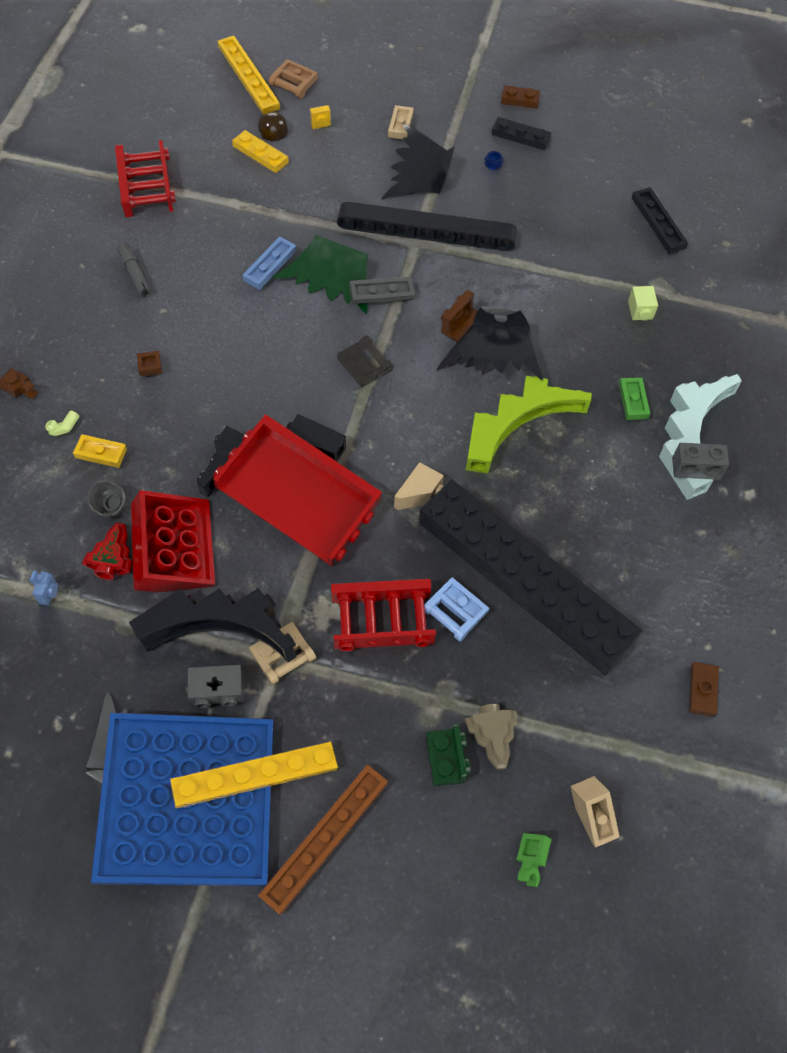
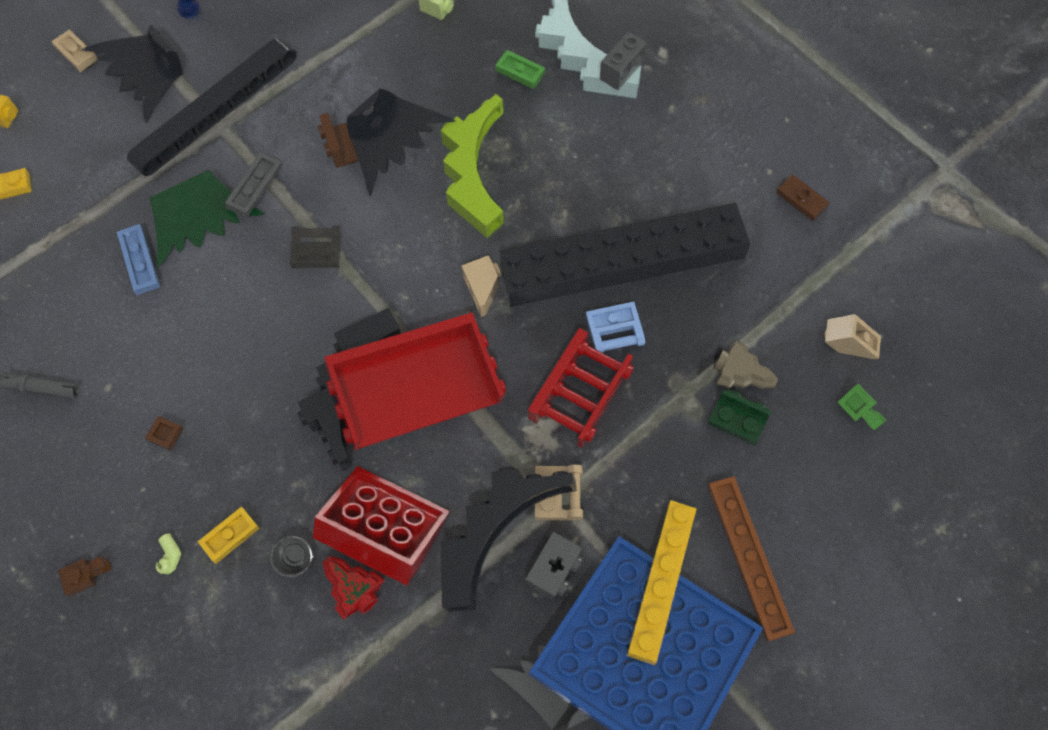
camera: 50 degrees left, 5 degrees up
medium blue plate [30,570,58,606] -> none

